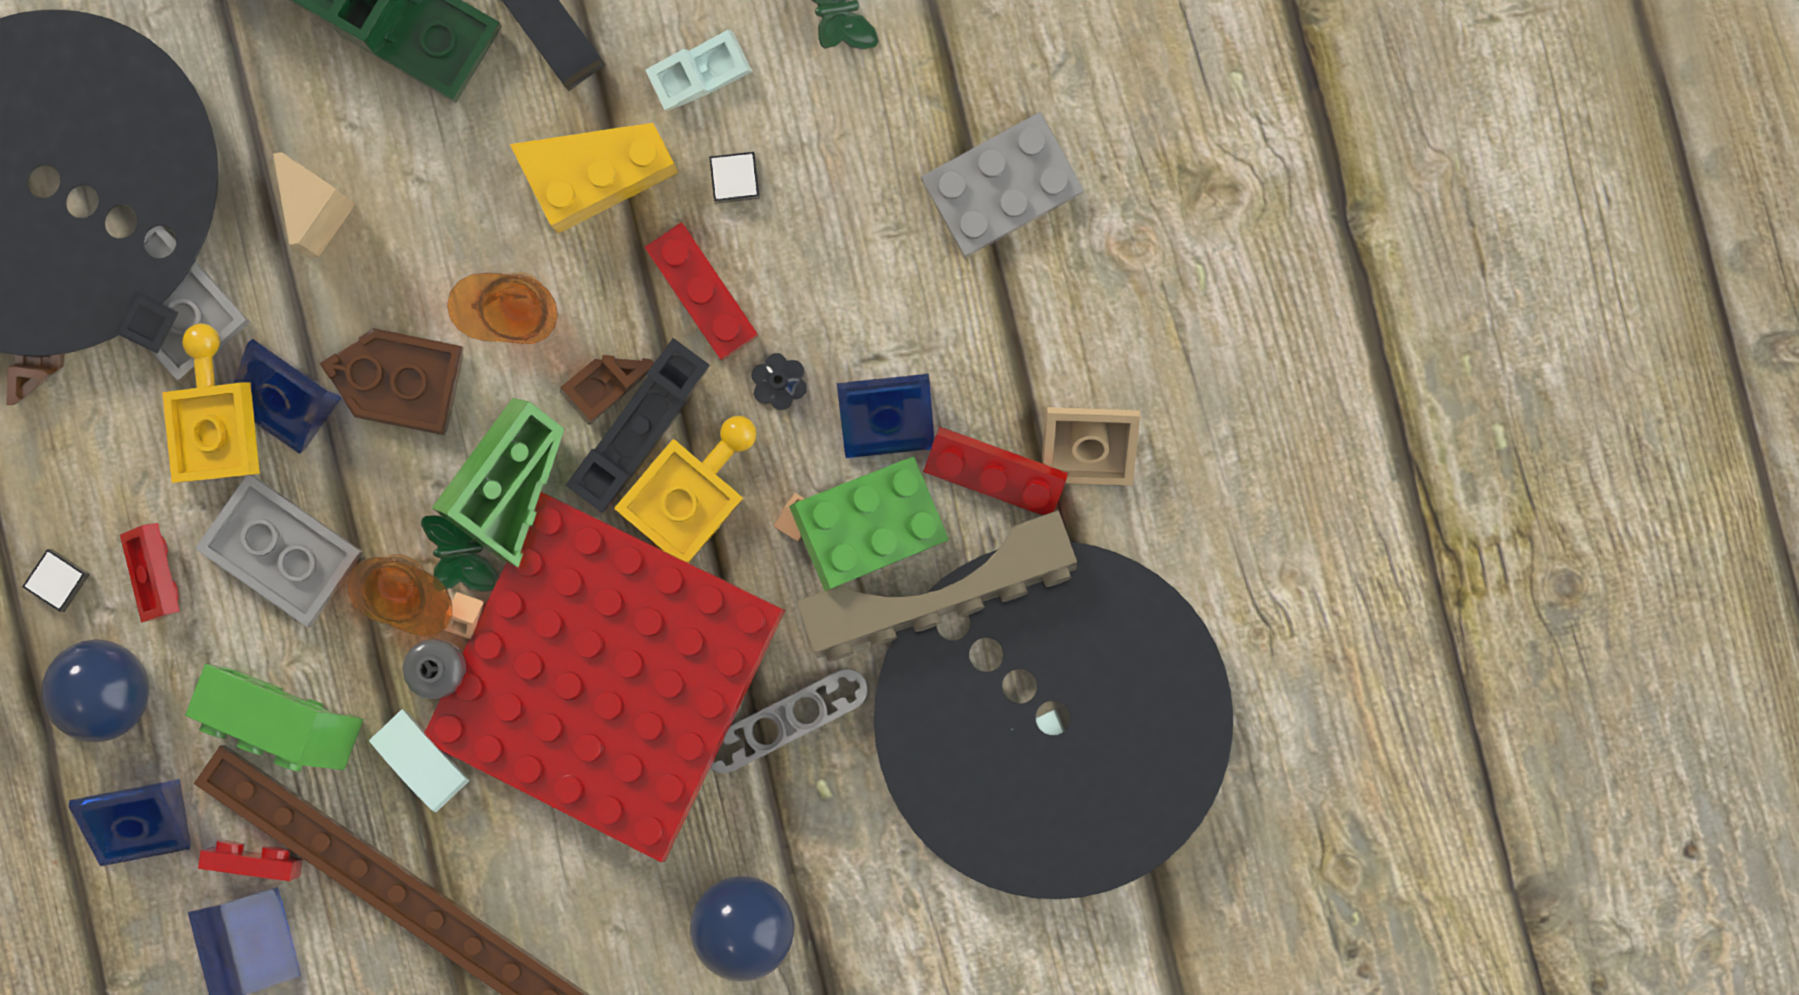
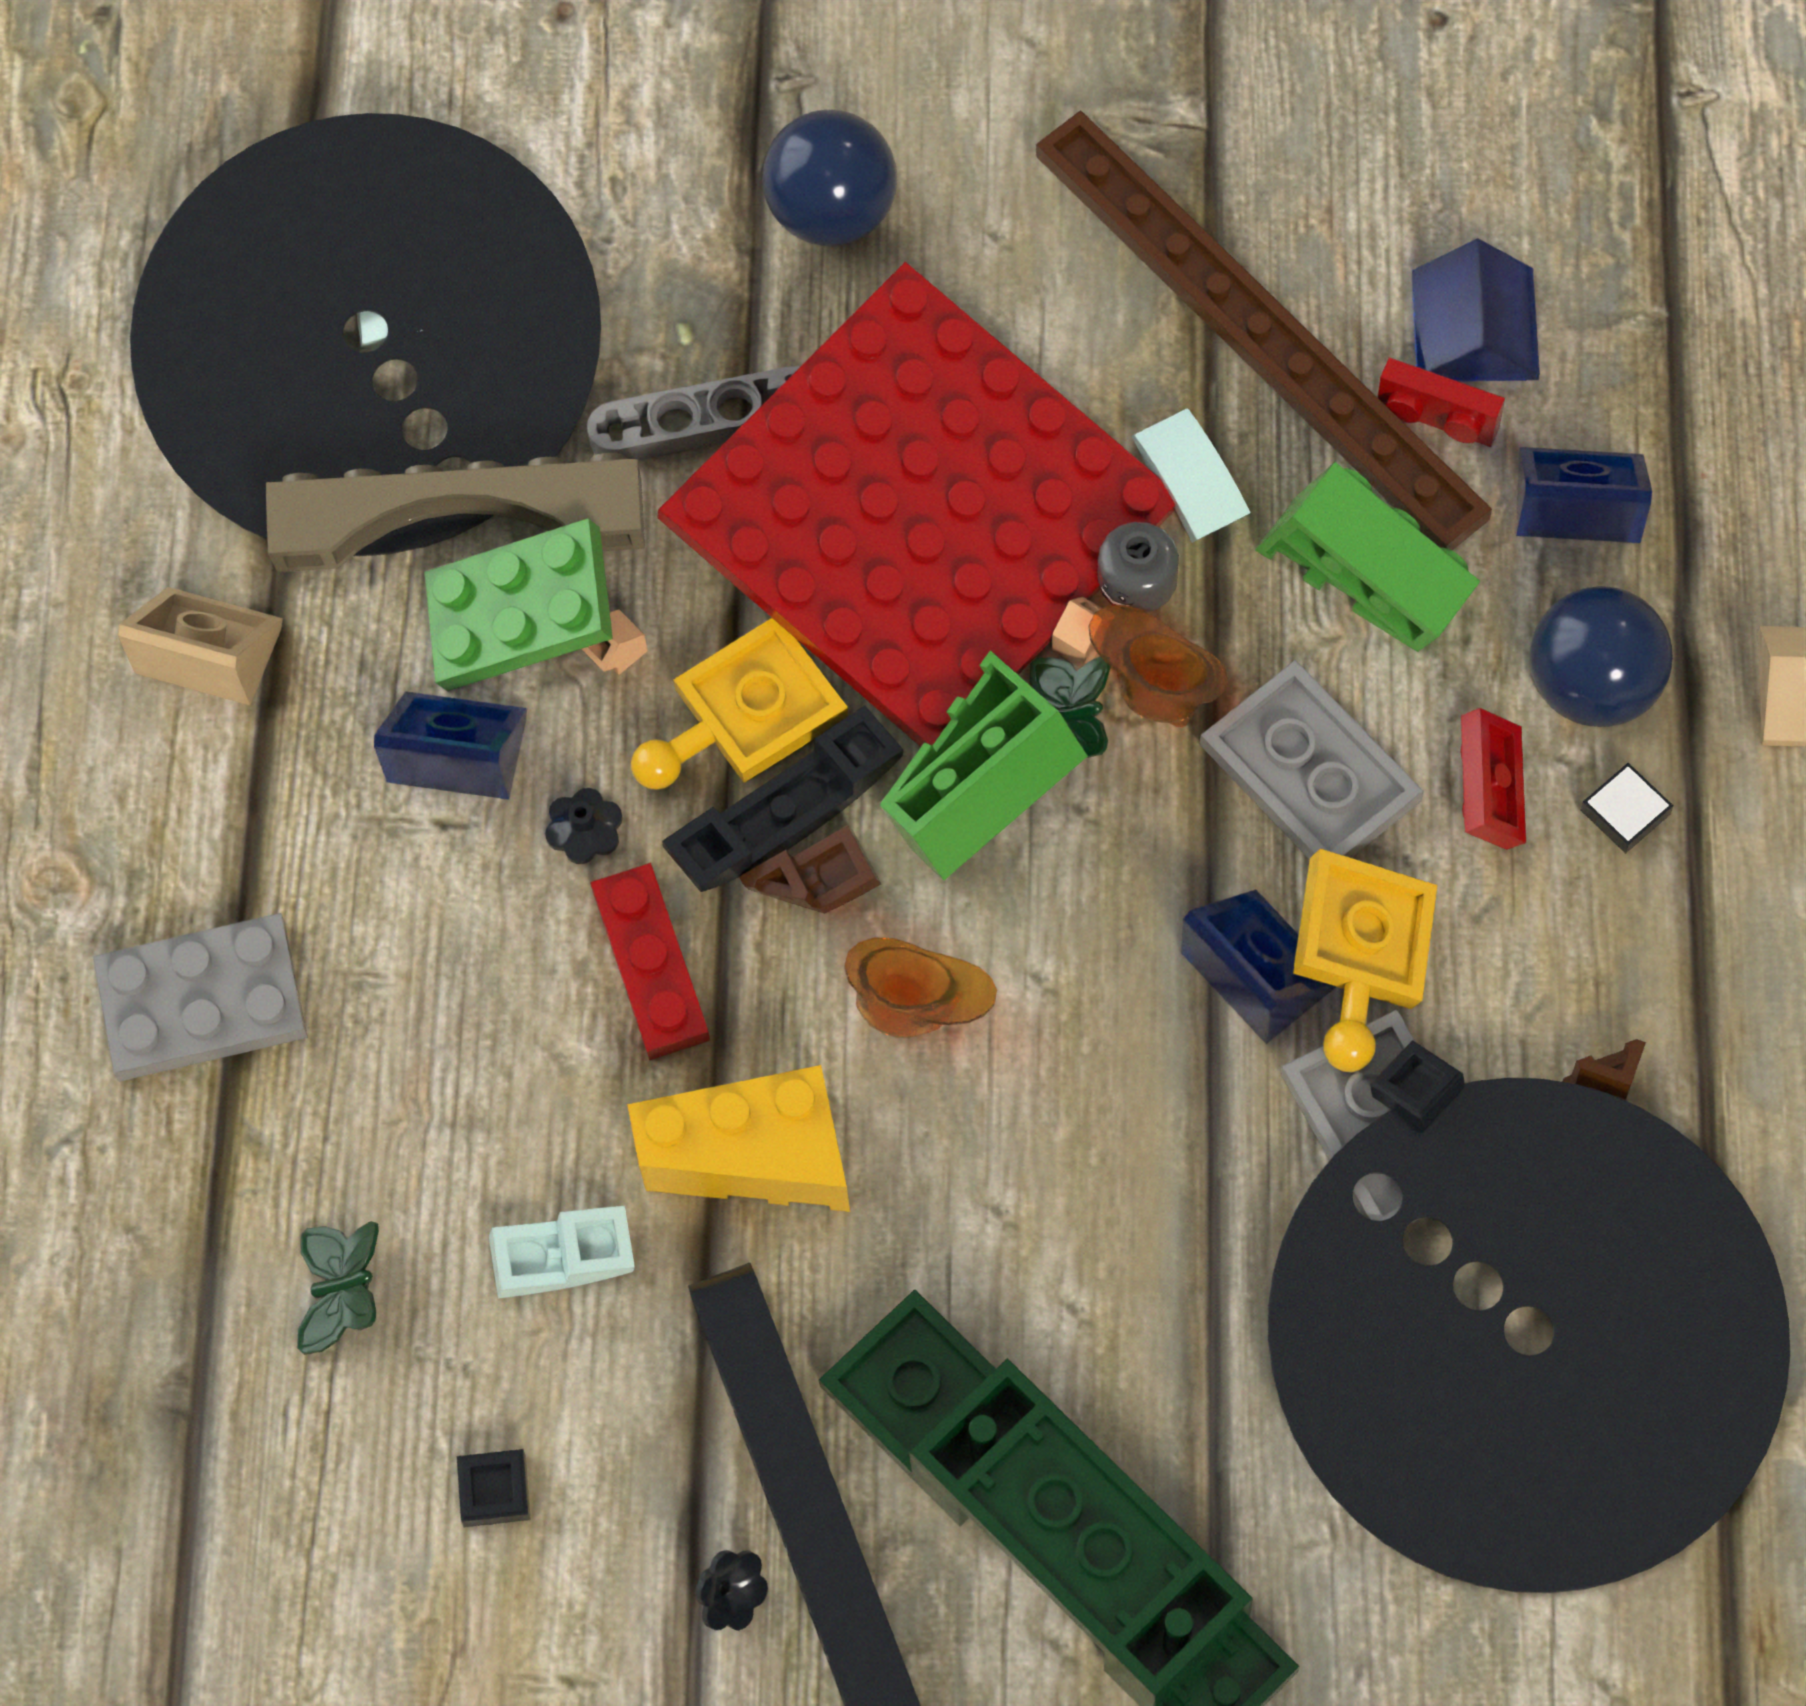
camera: 160 degrees left, 20 degrees down
tan slope [273,152,355,258] -> none
reddish brown tile [319,328,464,436] -> none
white tile [709,152,760,204] -> none
red plate [923,426,1068,516] -> none

